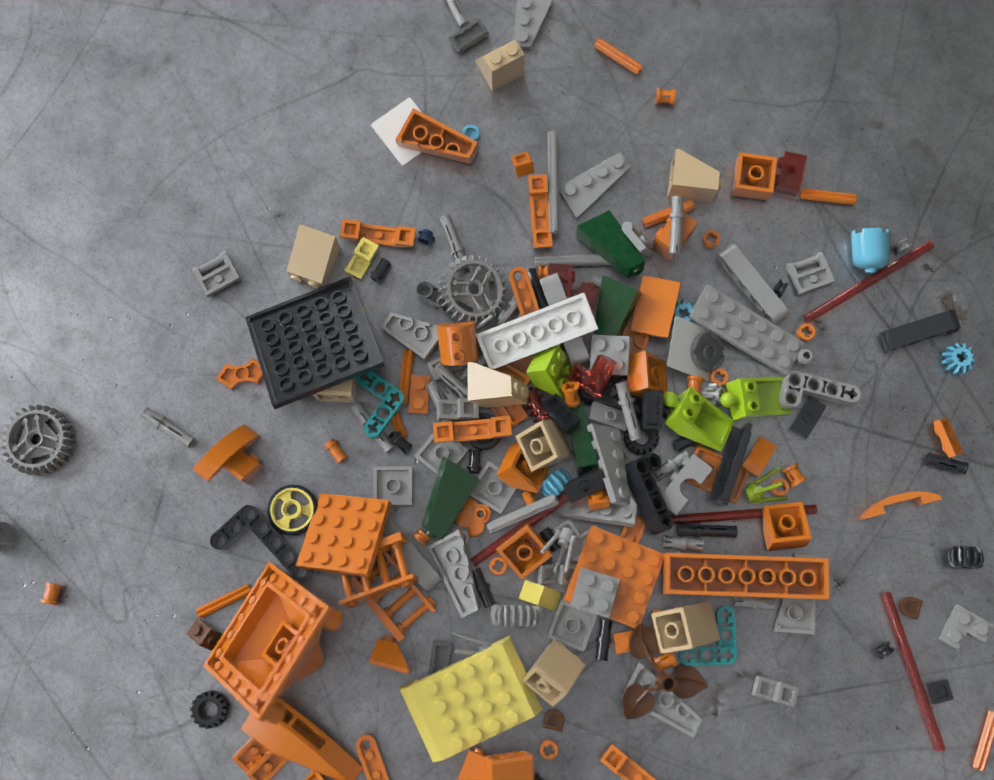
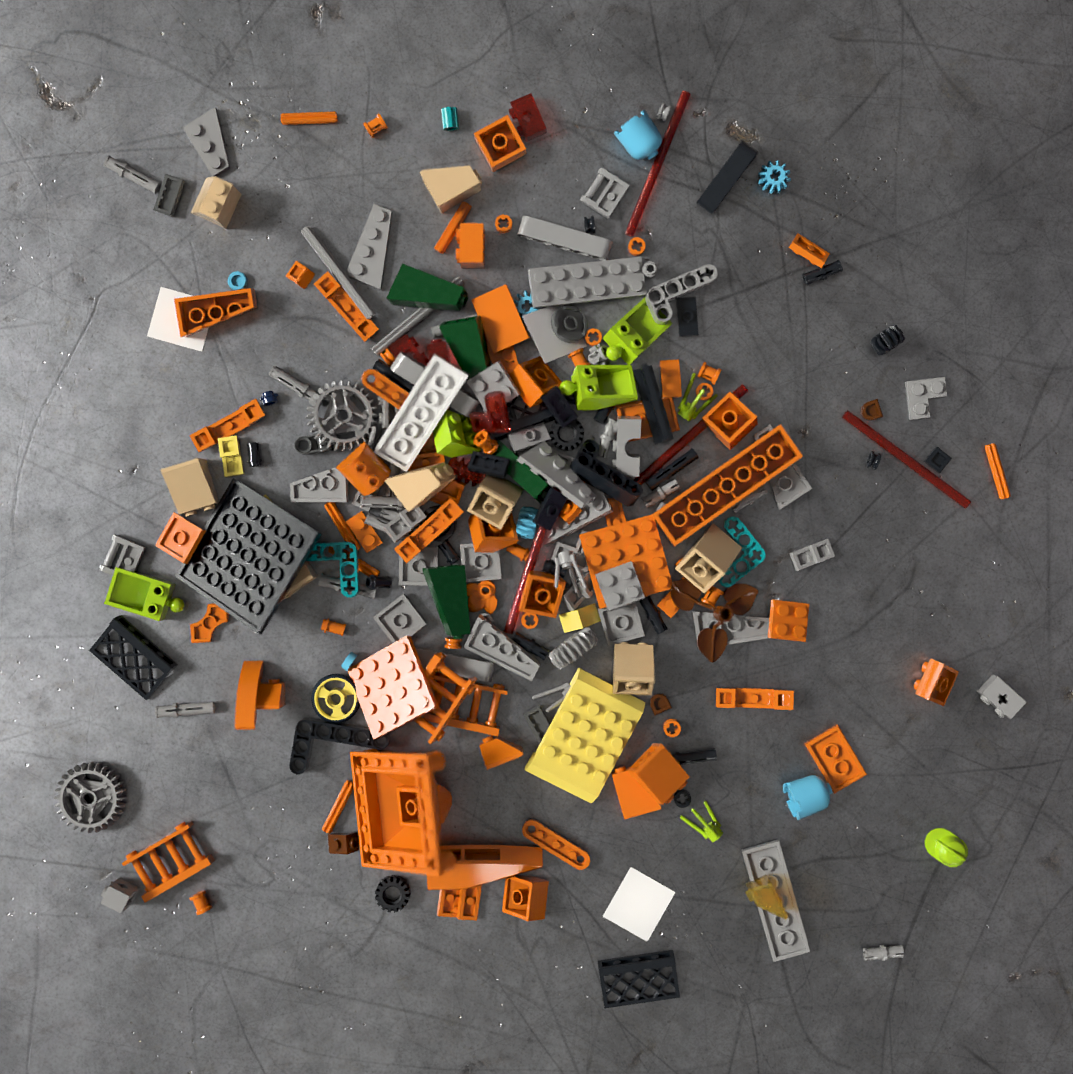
camera: 40 degrees left, 10 degrees up
light grey axle [487,494,559,533] -> none
light grey pin [615,381,642,441] -> none
light grey plate [622,221,655,257] -> none
light grey pin [669,196,685,256] -> none
orange axle [800,188,857,205] -> none
orange slope [860,491,942,520] -> none
none -> black fence [89,615,178,700]
none -> lime slope [104,567,185,621]
none -> orange fence [122,821,215,903]
none -> plate [155,512,206,564]
none -> medium azure tile [341,652,358,671]
none -> teal piece [441,107,459,131]
none -> orange plate [768,600,809,642]

